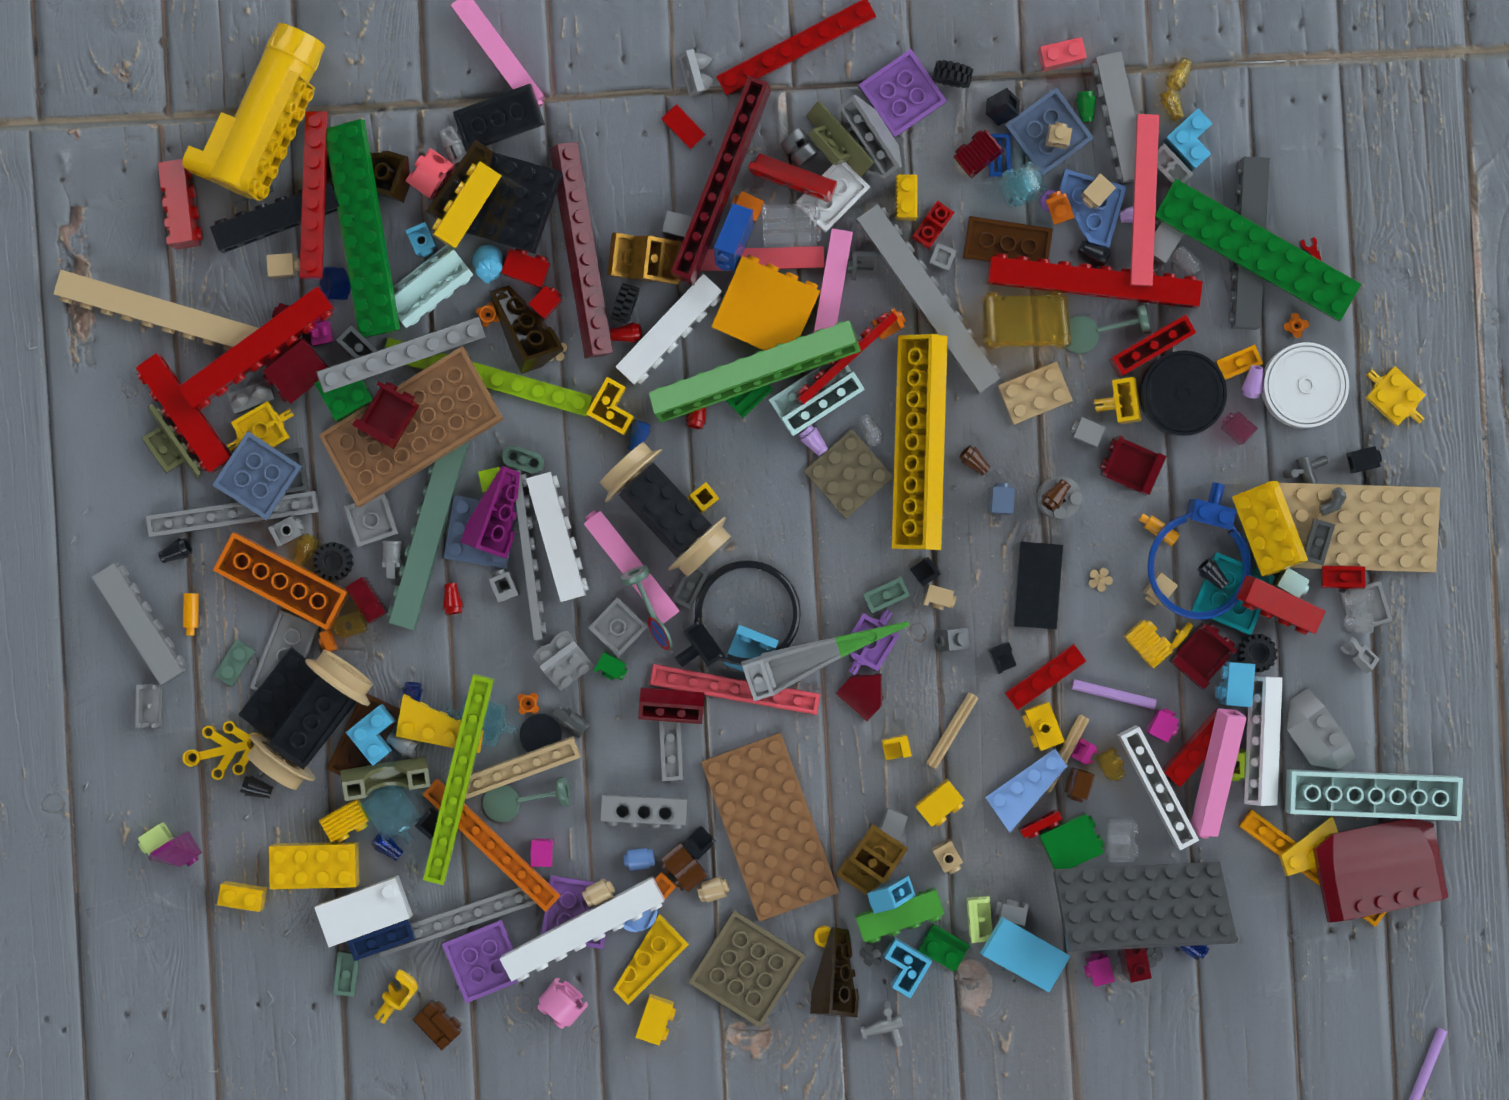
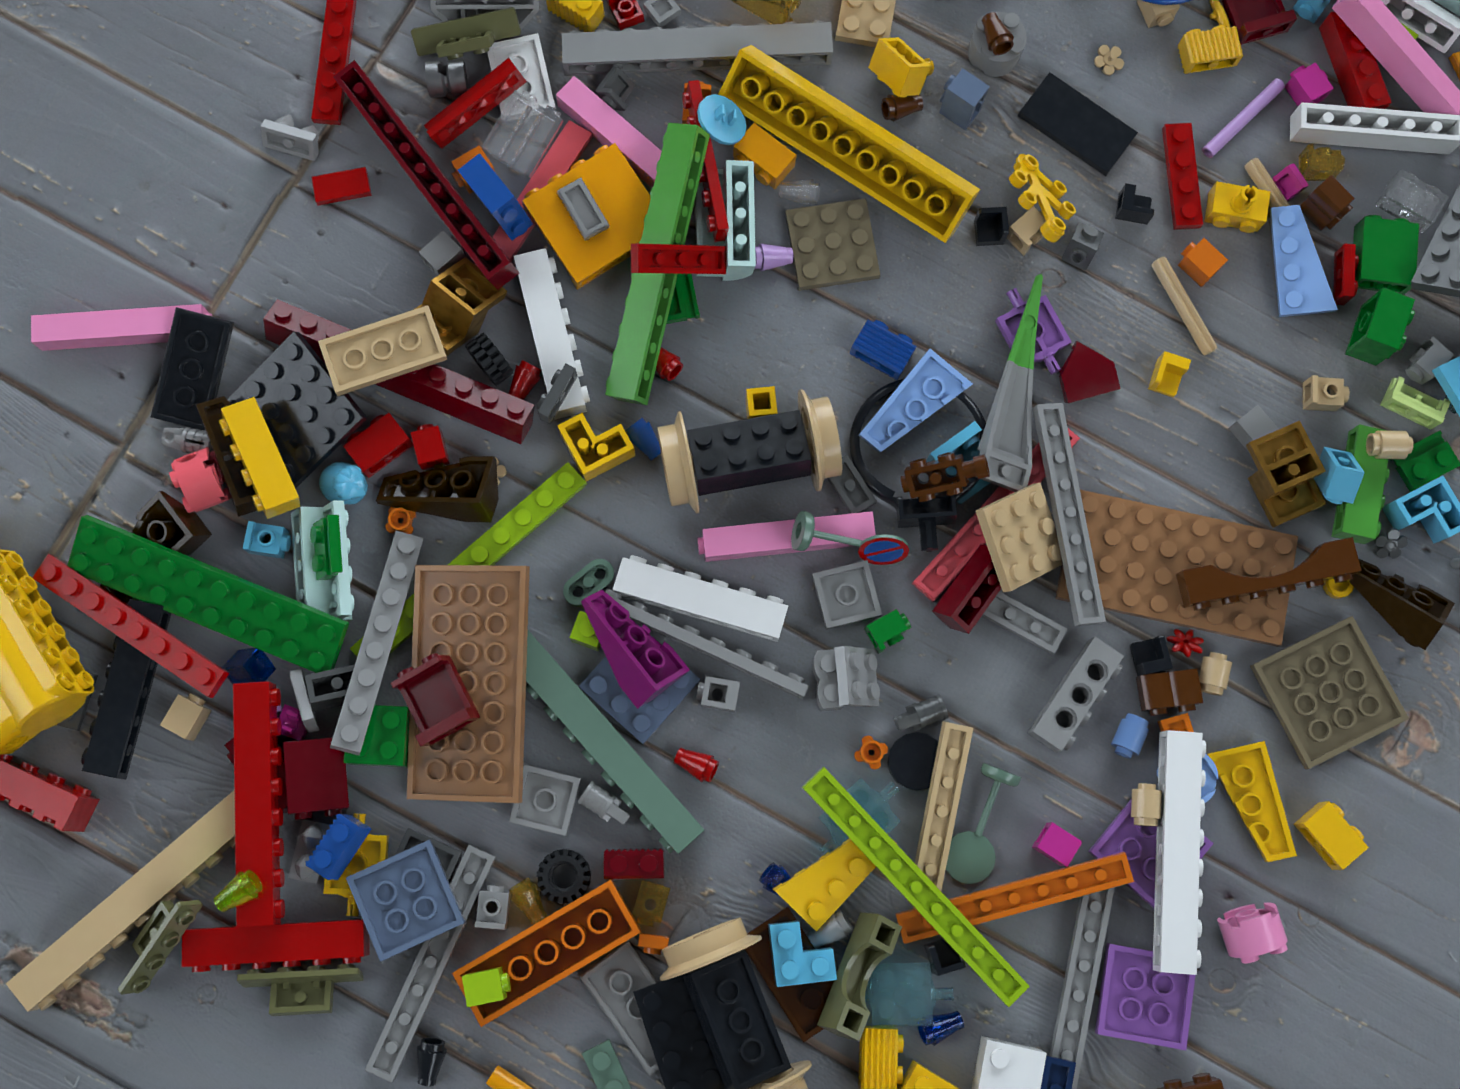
camera: 70 degrees left, 10 degrees down
sand green plate [863,577,910,614] -> none
yellow brick [914,779,965,827] -> none
none -> olive bracket [118,900,203,995]
none -> clear neon green cone [213,870,262,912]
none -> light grey tile [289,668,319,734]
none -> blue brick [305,814,371,880]
none -> green plate [310,515,343,580]
none -> tan plate [318,305,448,396]
none -> lime brick [462,967,511,1007]
none -> dark grey plate [537,363,578,424]
none -> light grey tile [557,178,609,241]
none -> red plate [631,243,727,274]
none -> medium azure piece [697,94,747,145]
none -> light orange brick [733,123,797,189]
none -> blue brick [850,319,917,380]
none -> light blue wing [858,349,973,453]
none -> yellow brick [868,37,934,98]
none -> reddish brown brick [901,452,990,502]
none -> tan plate [975,483,1063,592]
none -> yellow plant [1009,154,1076,243]
none -> light grey plate [1033,403,1106,627]
none -> red plant [1166,629,1204,657]
none -> reddish brown arch [1176,537,1362,611]
none -> orange brick [1178,238,1228,288]
none -> green brick [1345,288,1415,366]
none -> tan brick [1366,430,1413,459]

